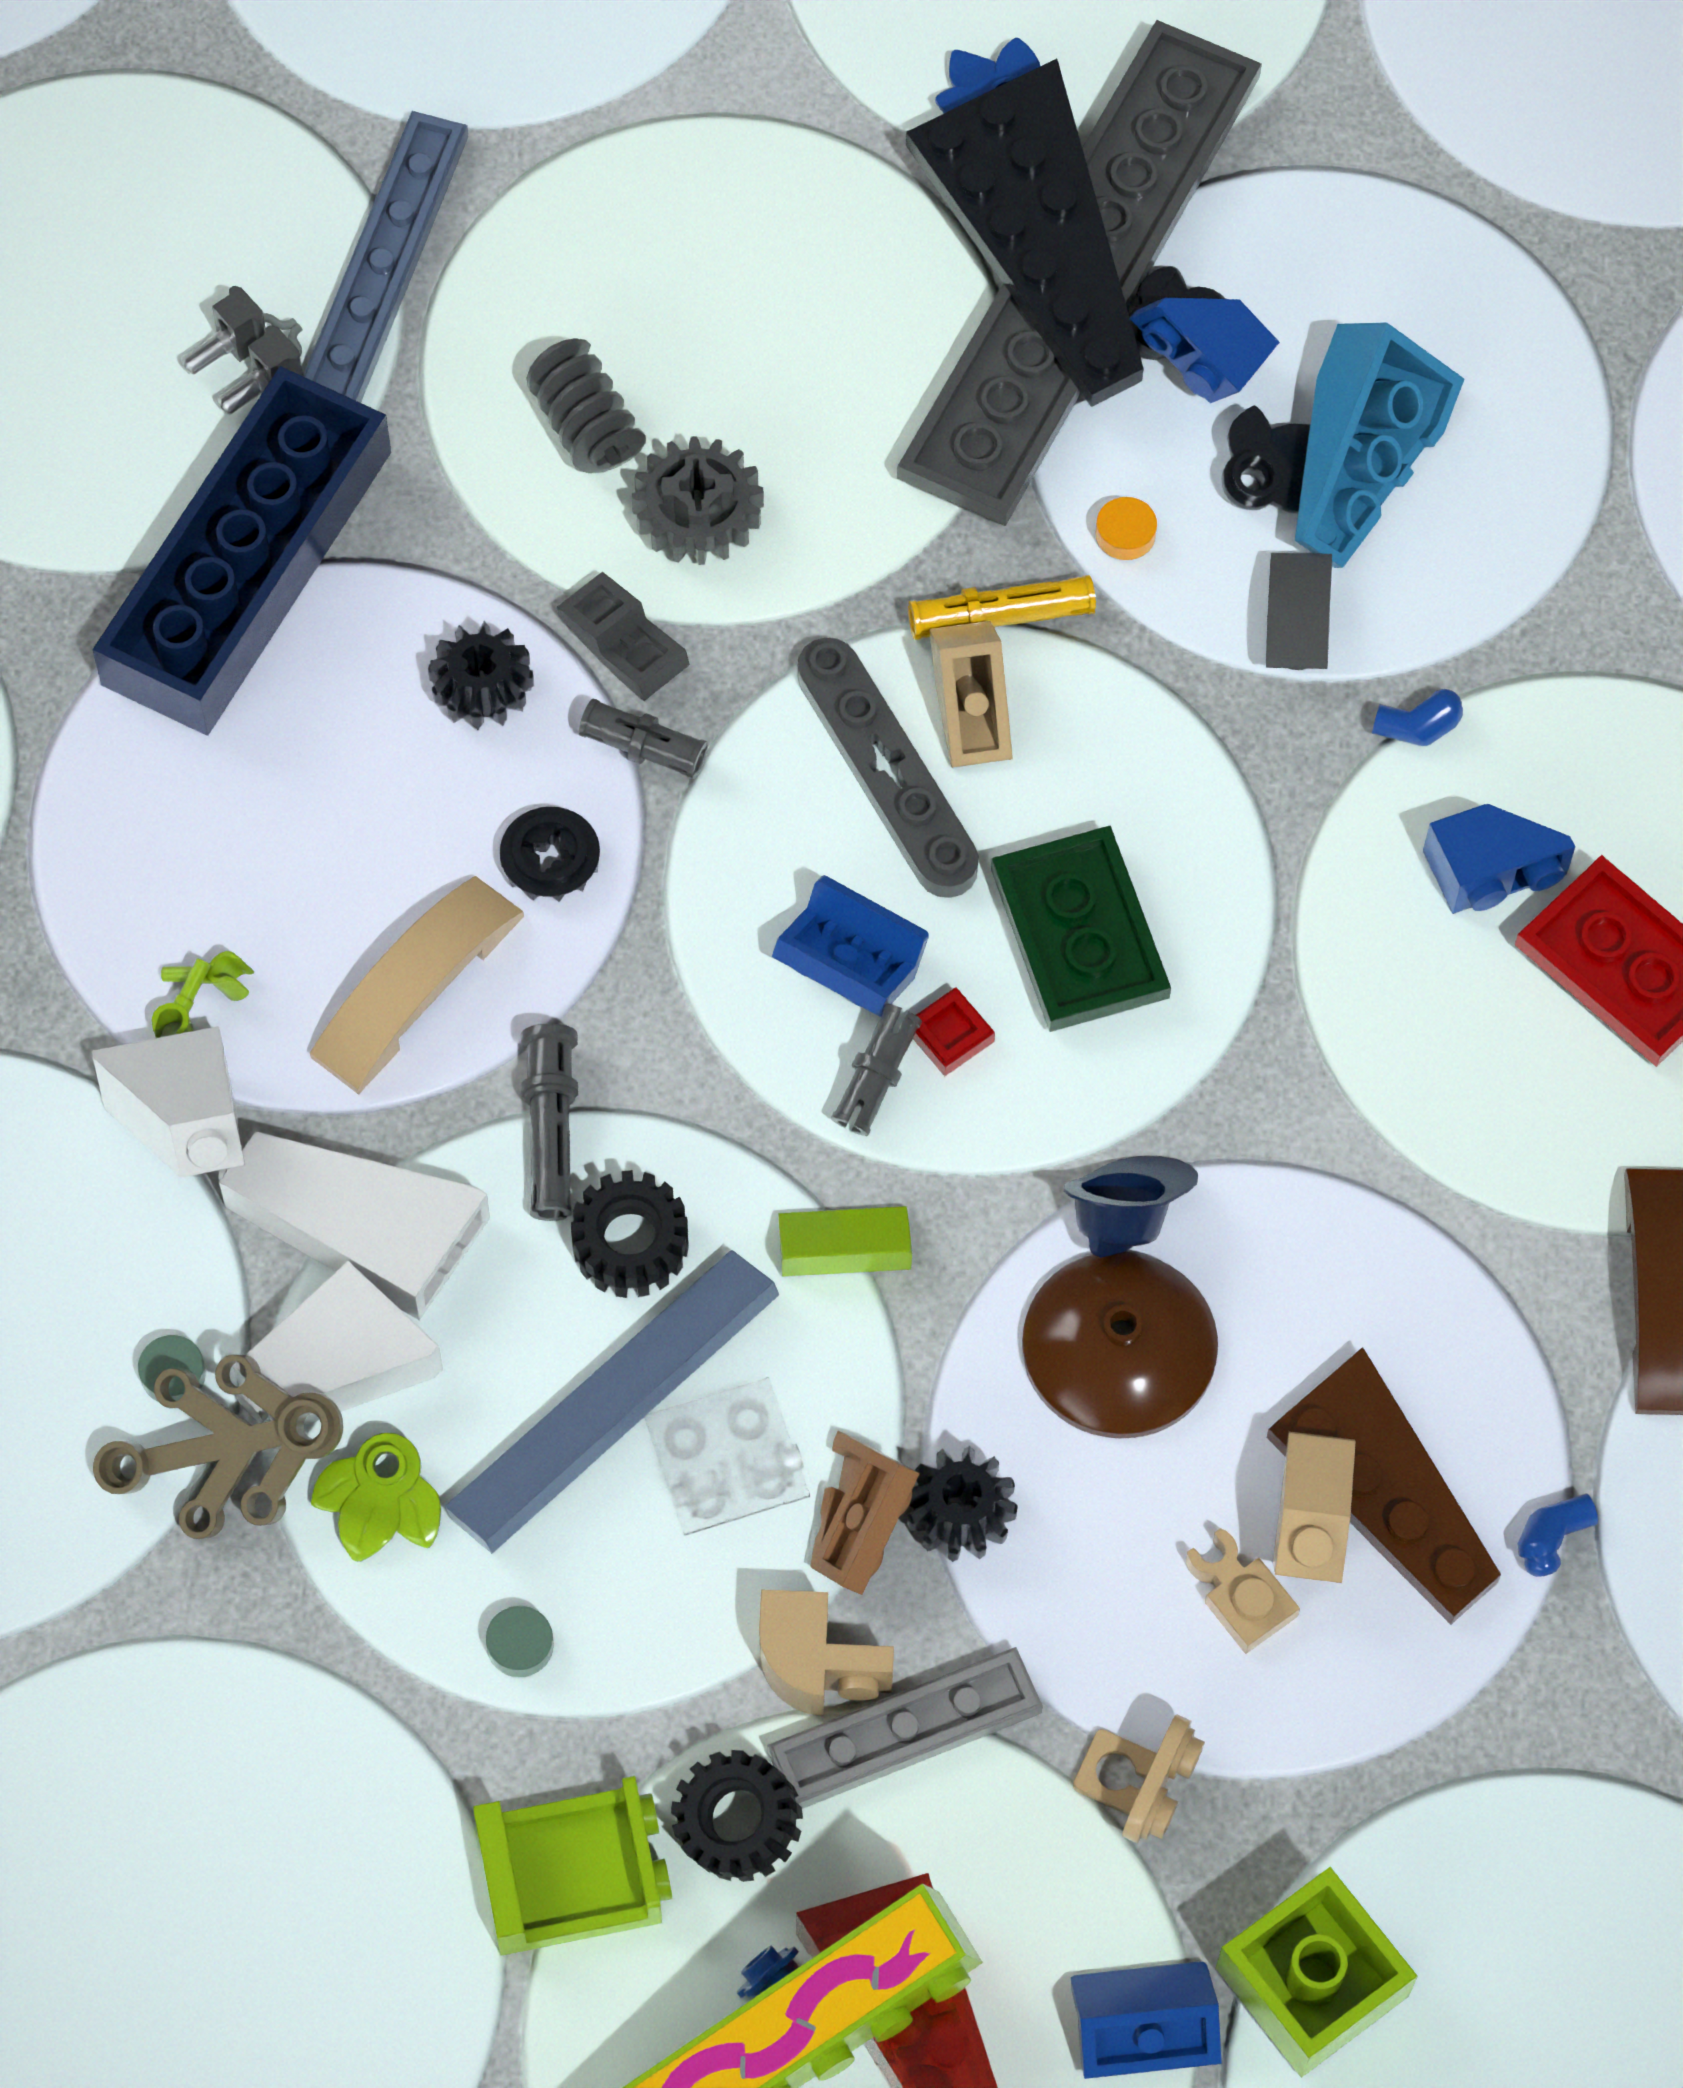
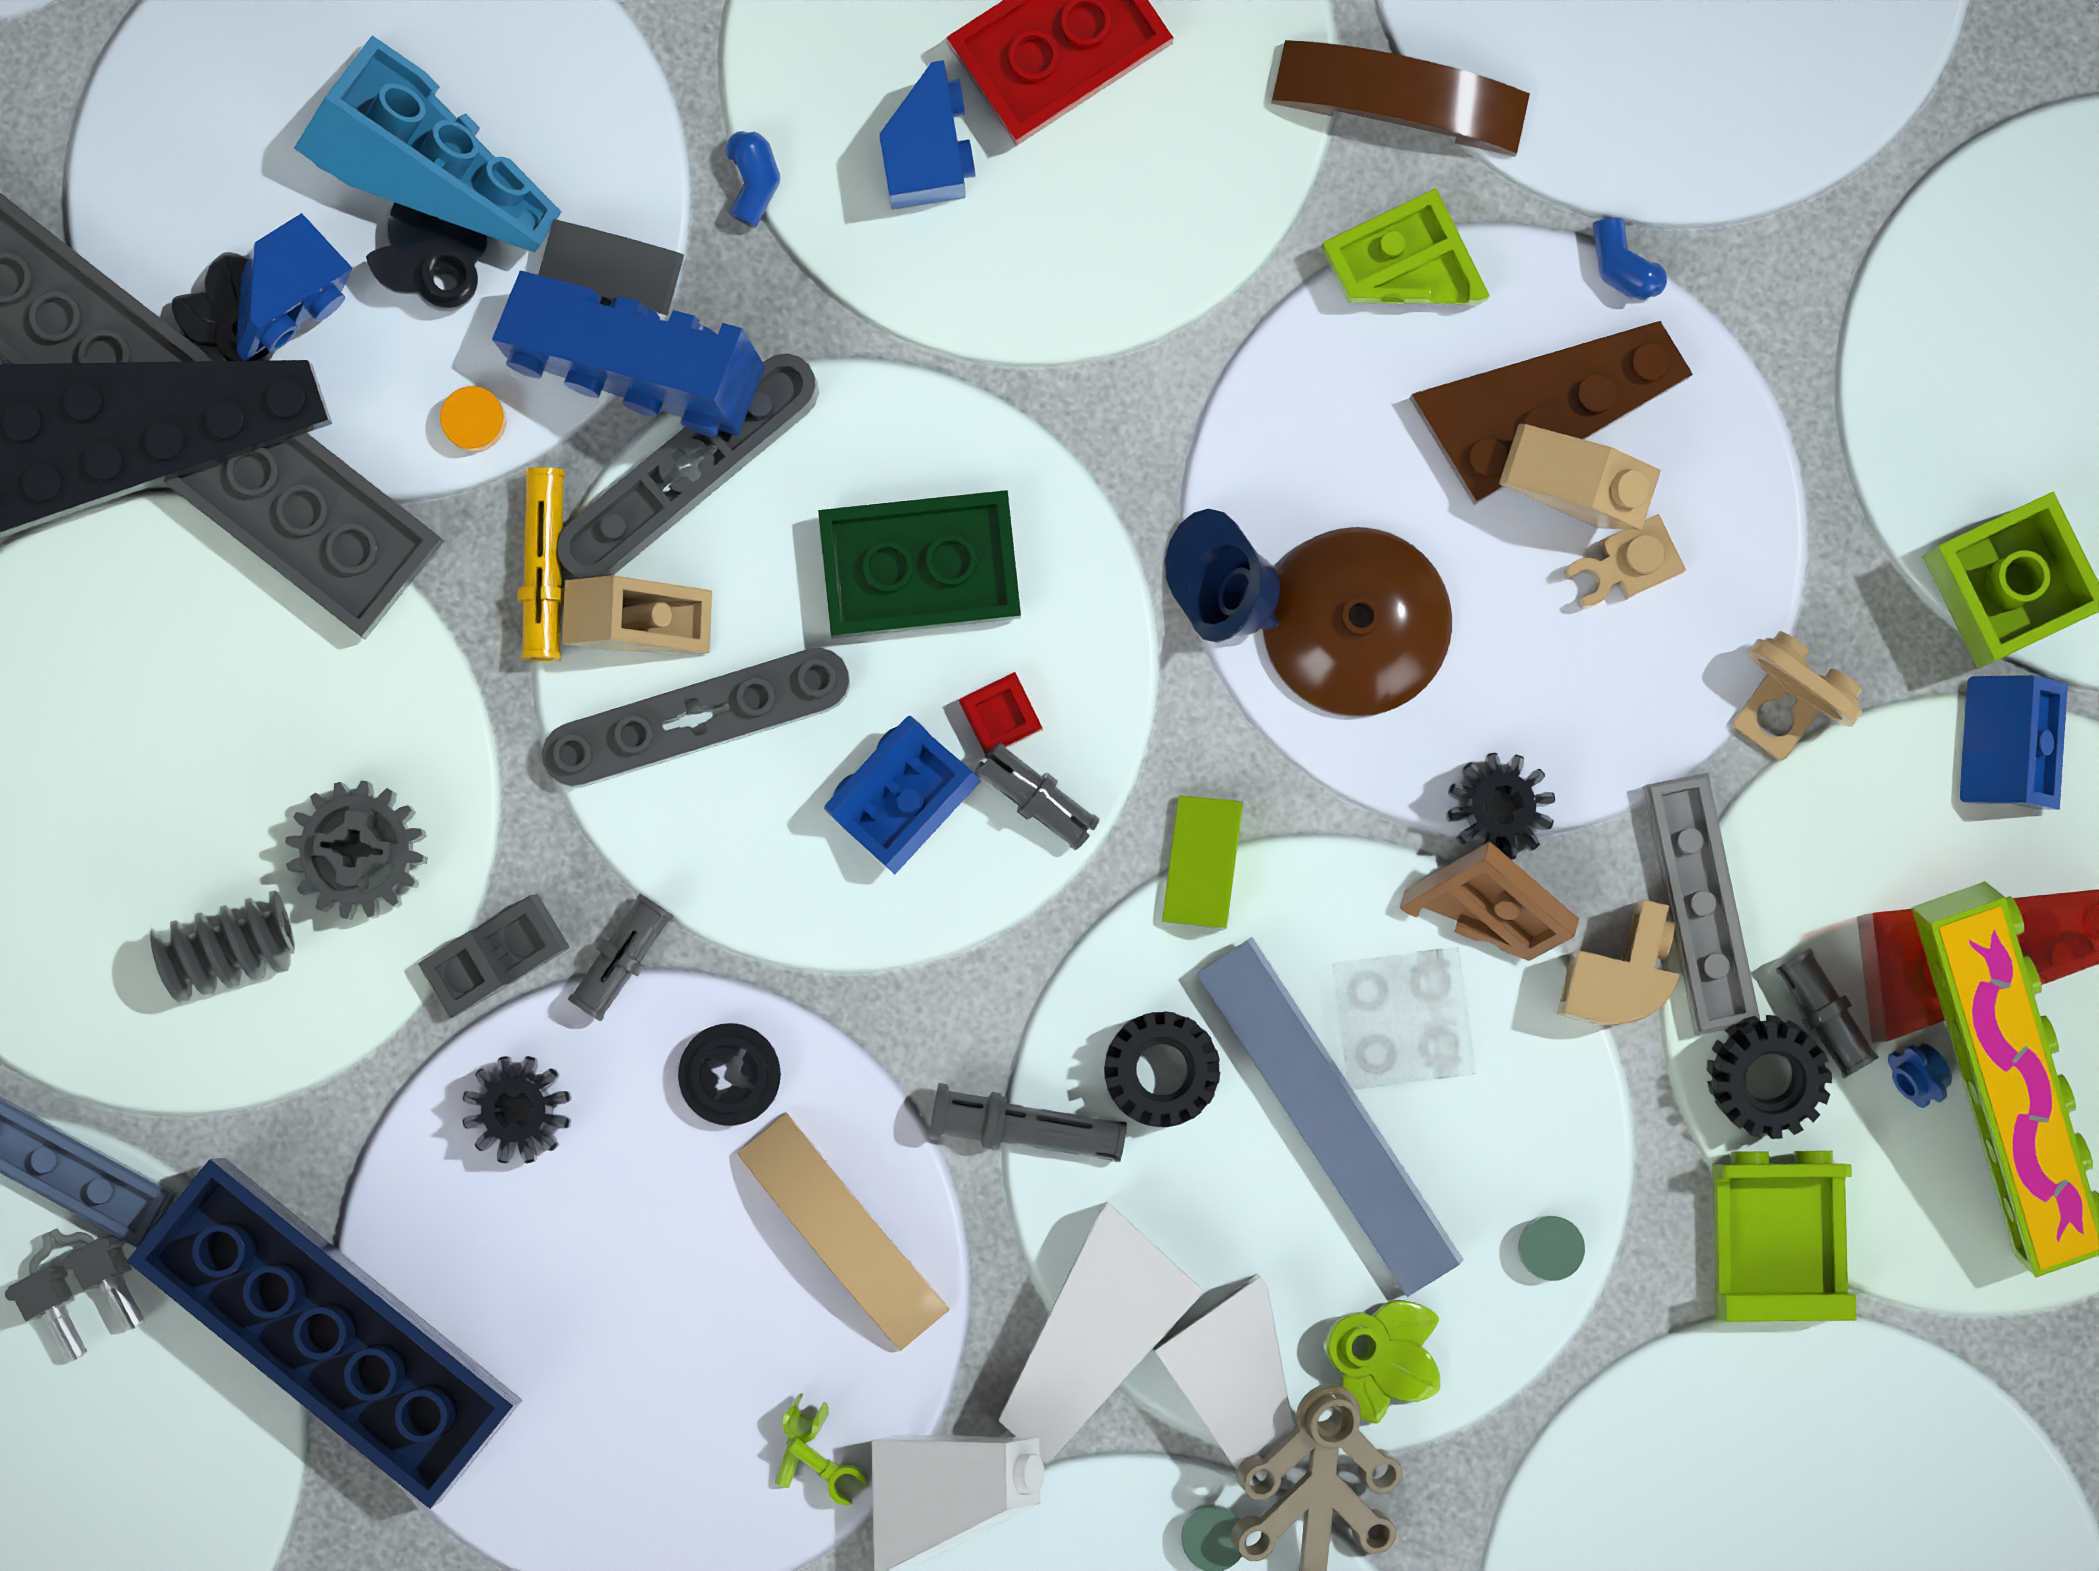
camera: 80 degrees left, 20 degrees up
none -> blue wedge [492,270,765,437]
none -> dark grey piece [557,354,819,579]
none -> lime wing [1321,188,1490,305]
none -> dark grey pin [1775,948,1879,1079]

